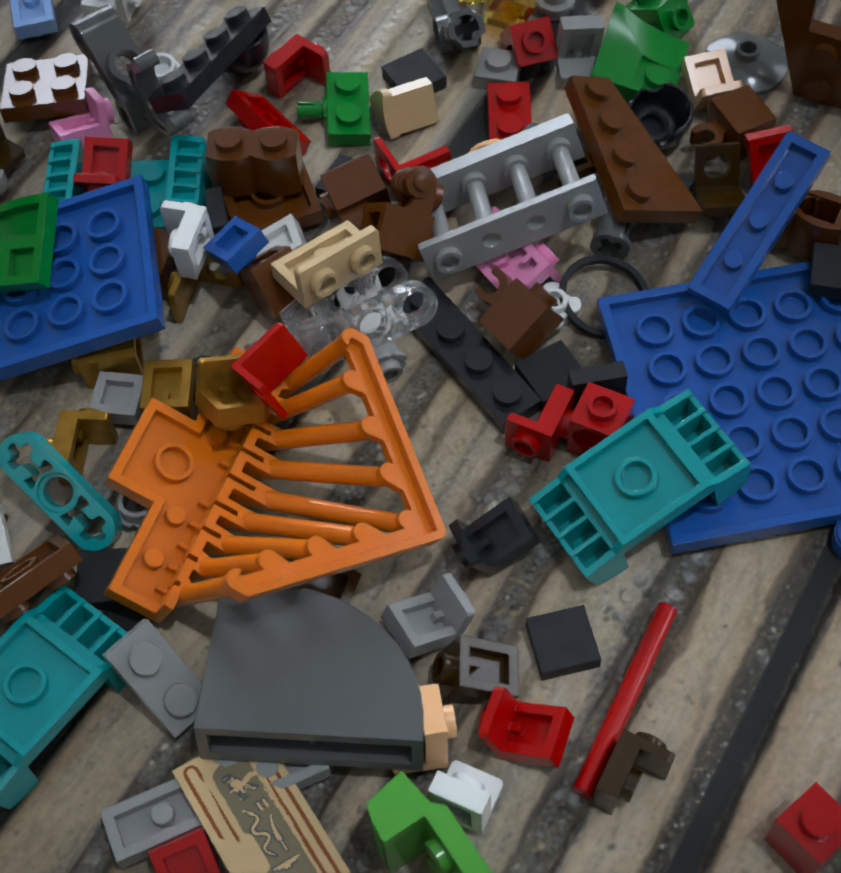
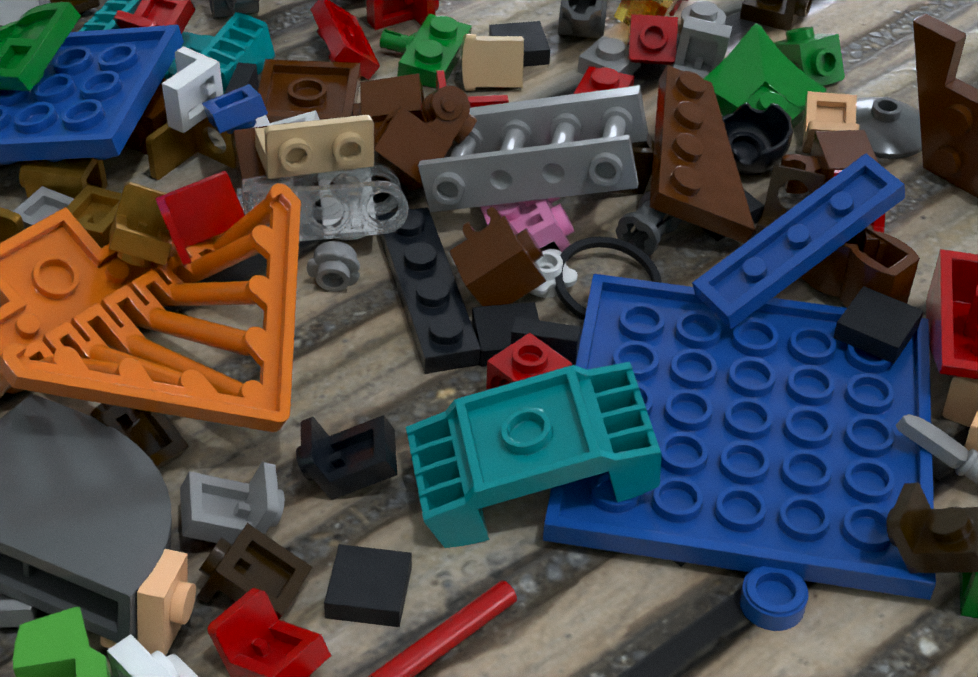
camera: 15 degrees right, 15 degrees down
reddish brown brick [205,126,304,197] -> none
red bracket [505,384,575,462] -> none

